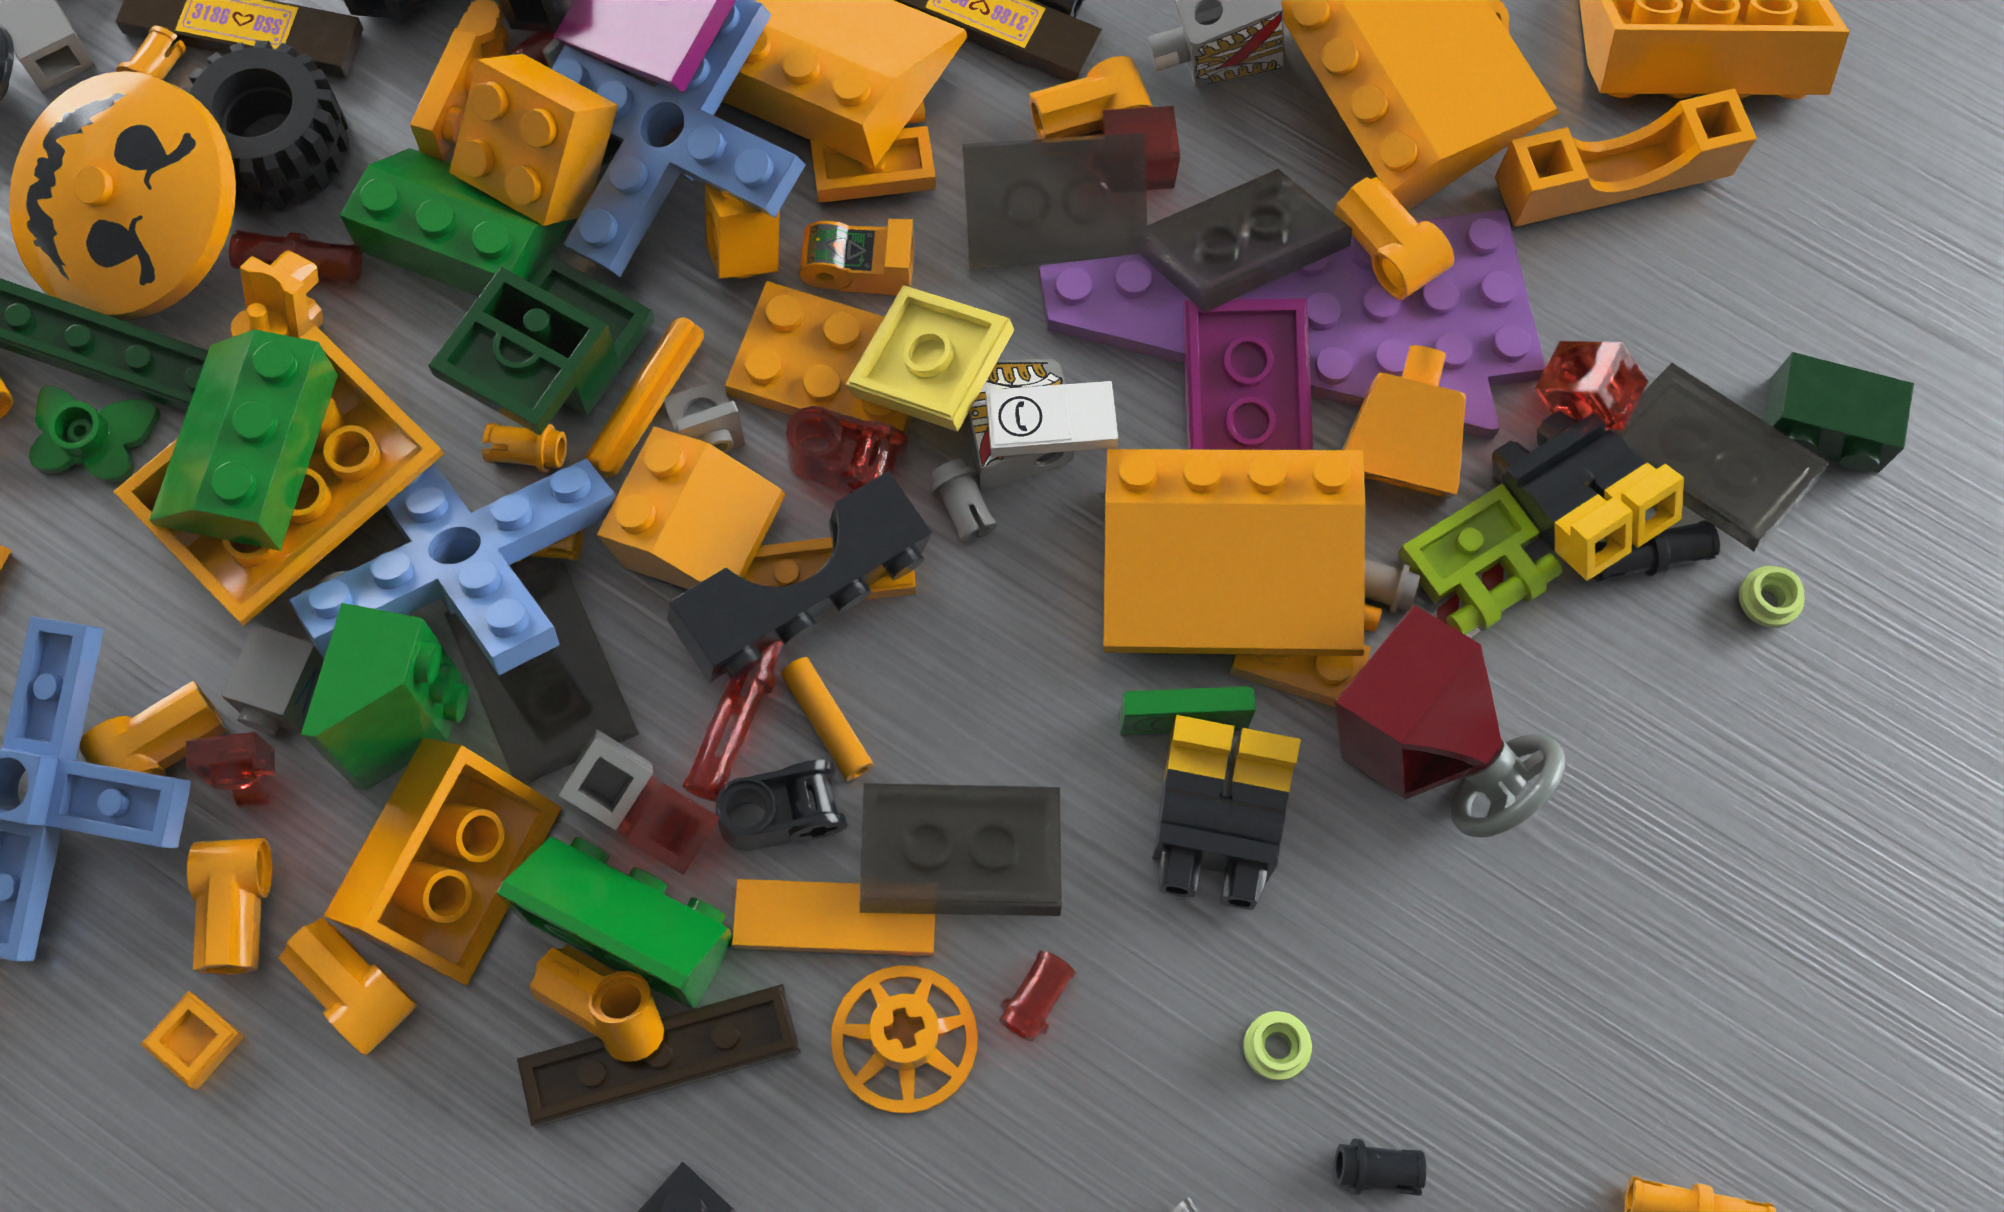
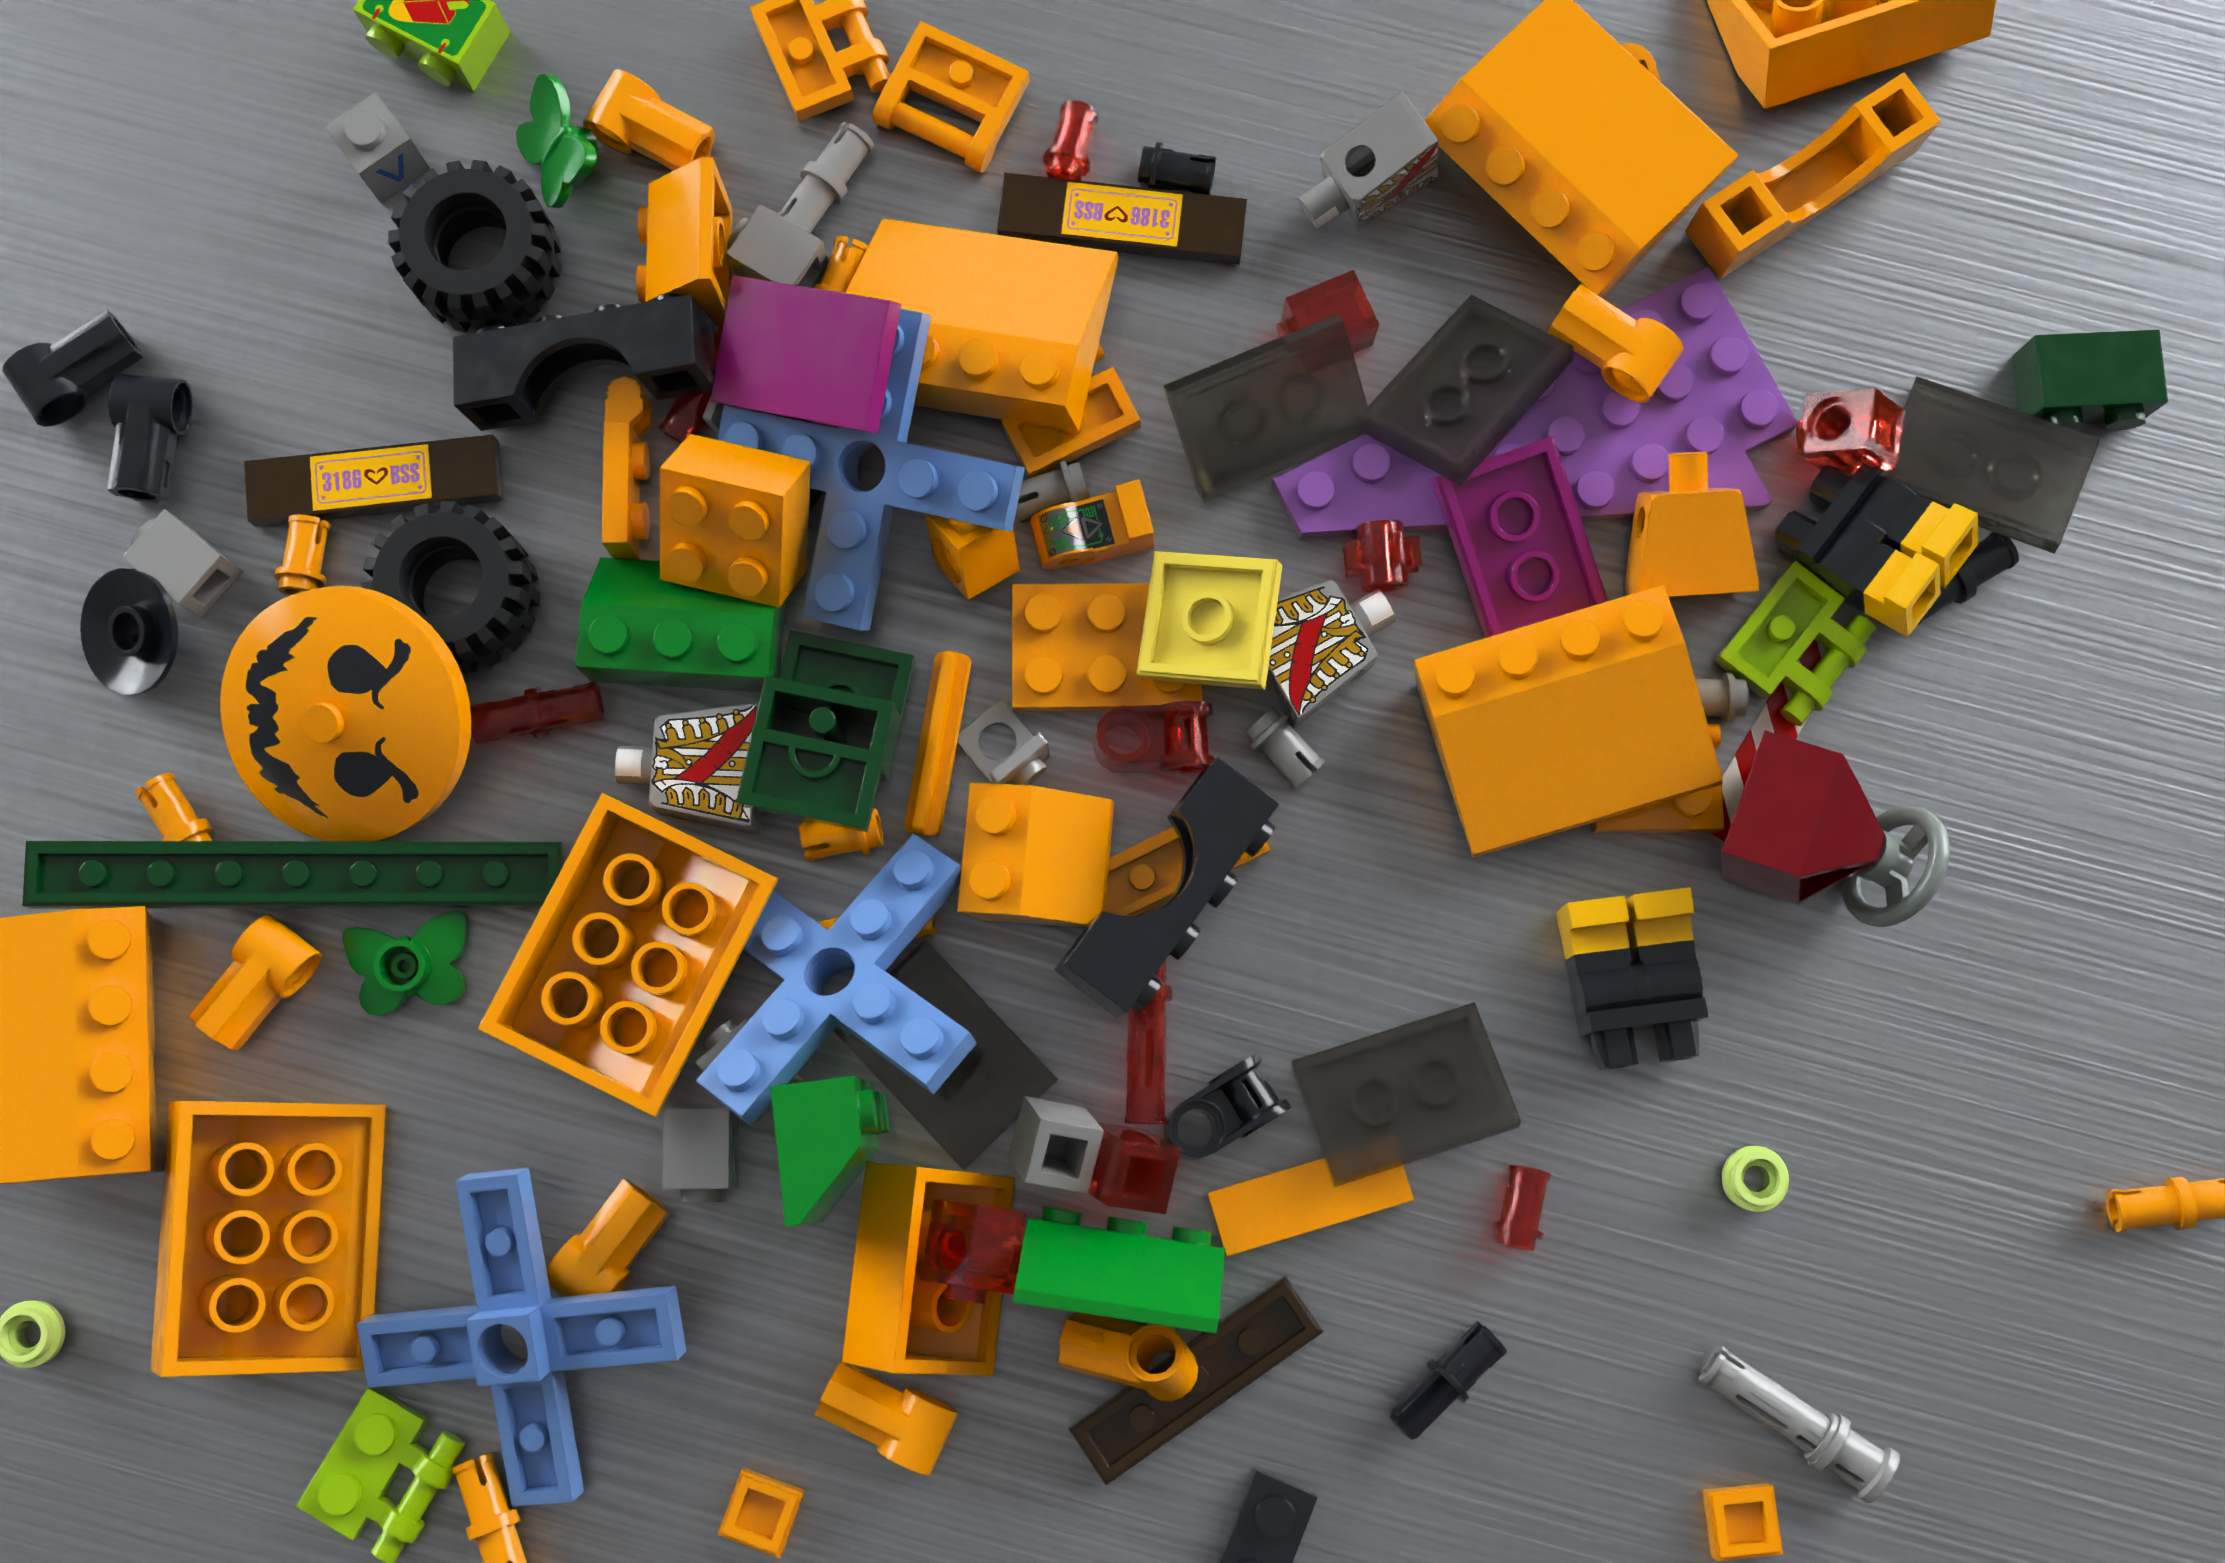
camera: 15 degrees left, 10 degrees up
green slope [149,329,338,551] -> none
clear red plate [186,731,276,808] -> none
light orange piece [187,838,273,975] -> none
light orange hips [231,250,323,338] -> none
light orange piece [780,657,874,781] -> none
light orange wheel [831,965,978,1114] -> none
white tile [985,381,1118,457] -> none
light orange piece [1029,56,1154,145] -> none
green tile [1119,686,1256,735] -> none
black pin [1334,1138,1427,1196] -> none
yellowish green plate [1739,566,1805,628] -> none
none -> torso [615,704,761,834]
none -> clear red brick [920,1199,1027,1304]
none -> light grey pin [1016,460,1091,522]
none -> clear red gear [1343,520,1422,593]
none -> black axle [1390,1321,1507,1440]

